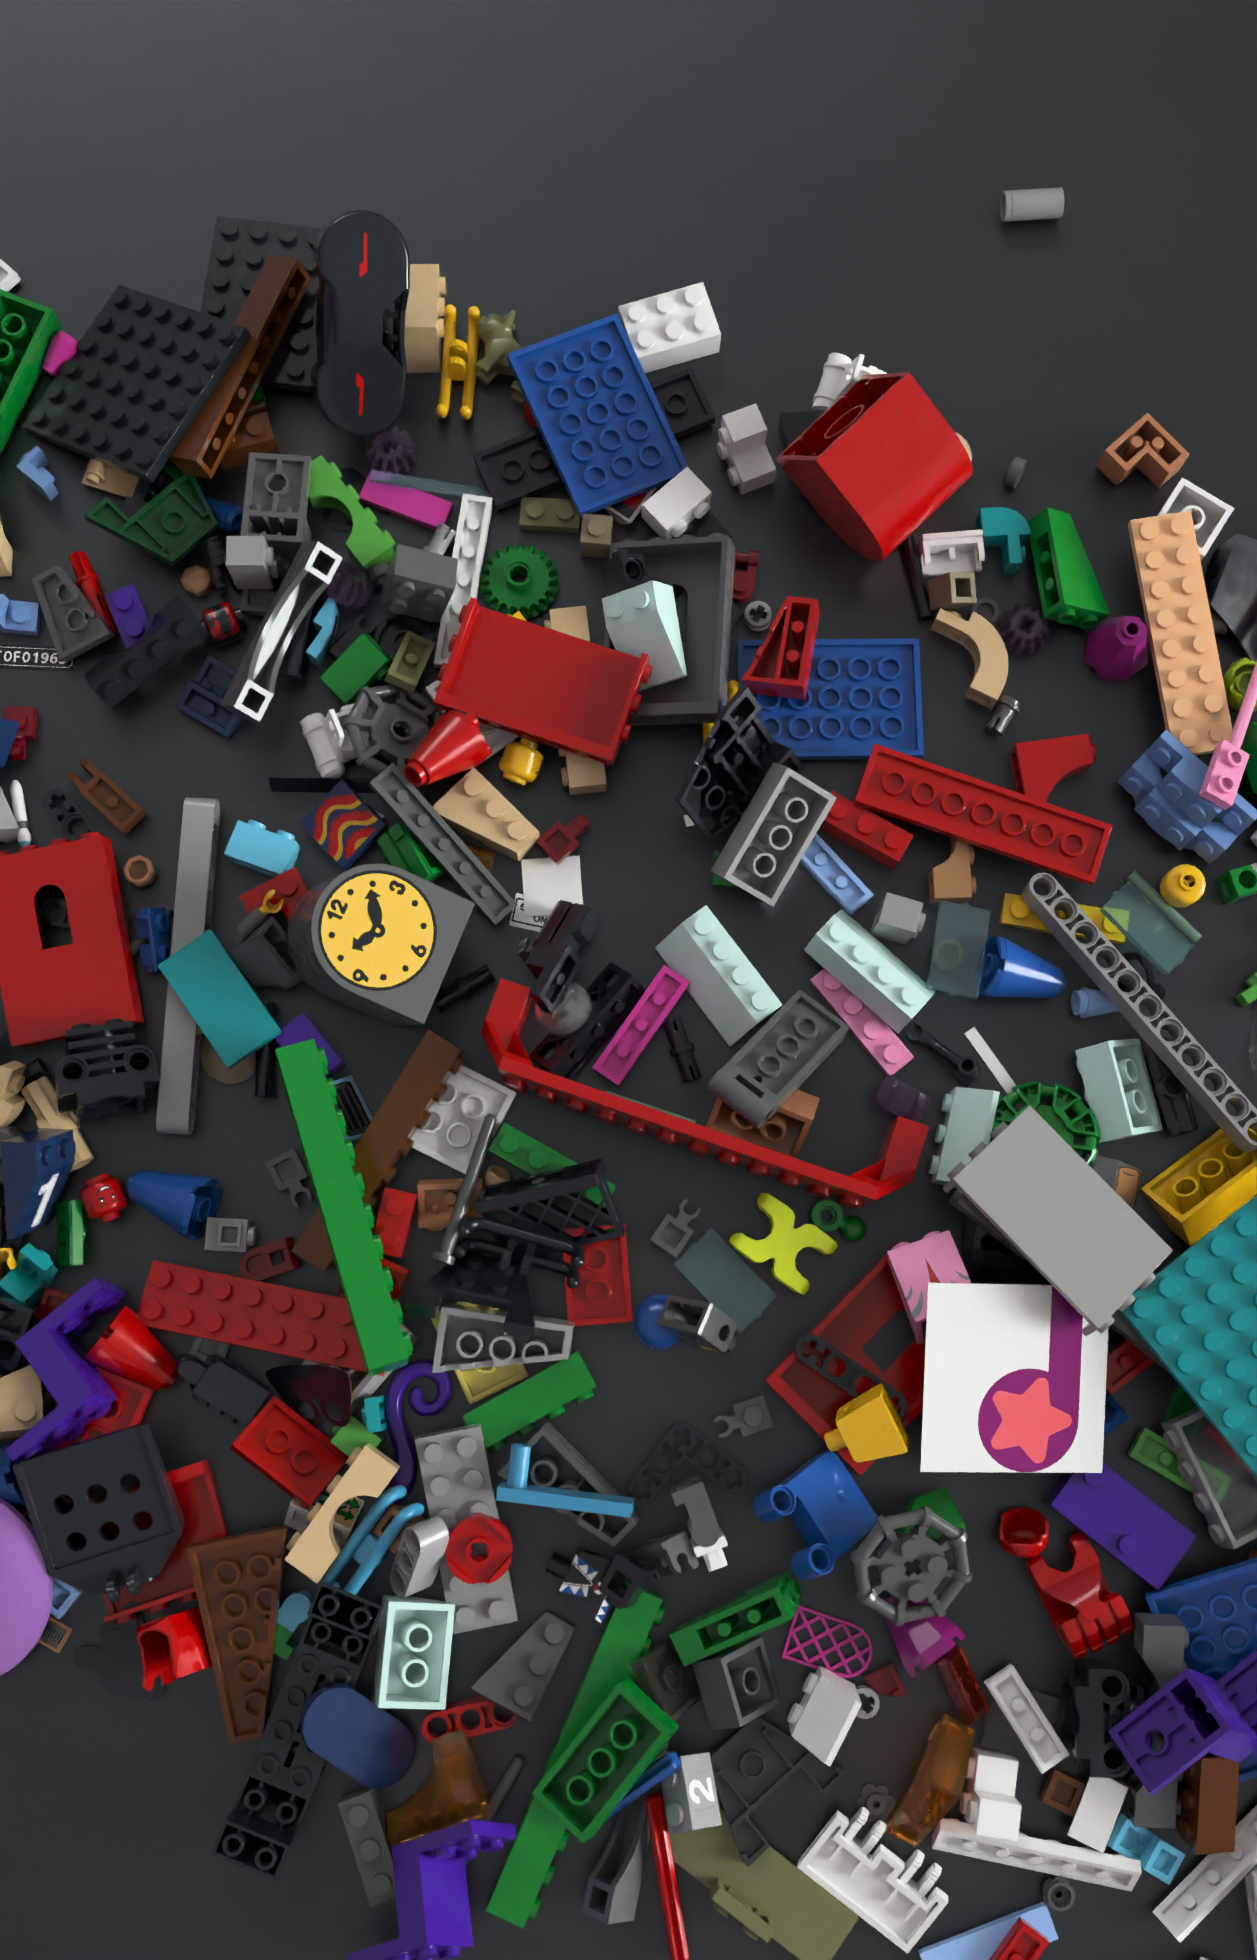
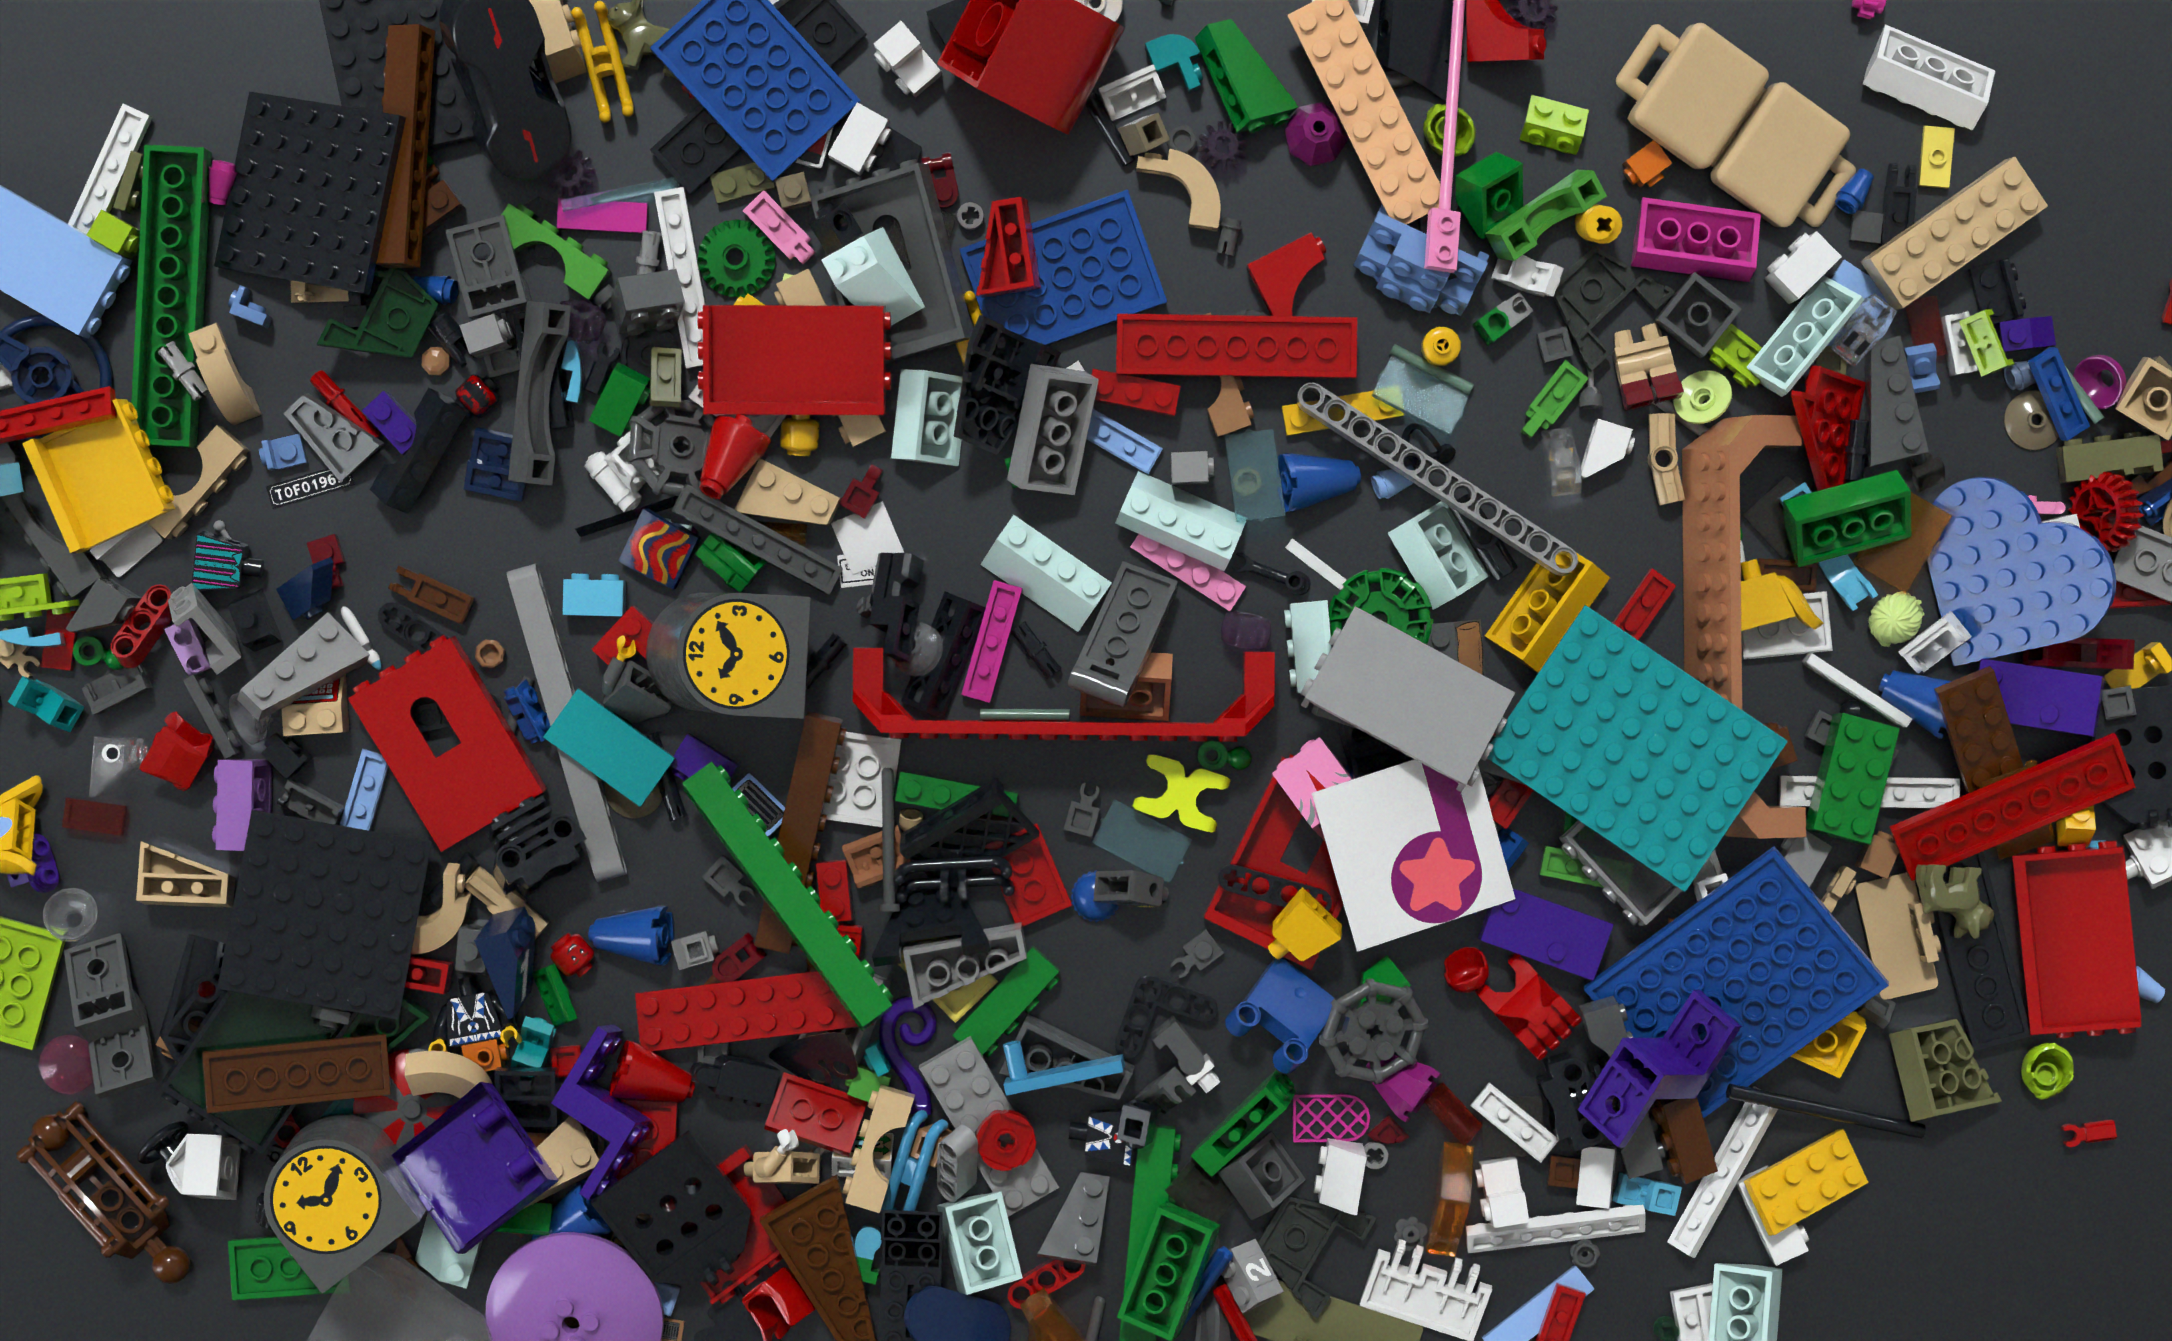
camera: 15 degrees left, 10 degrees up
none -> bright pink hinge [742,190,816,264]
none -> tan torso [744,1129,830,1184]
none -> light aqua slope [891,369,963,466]

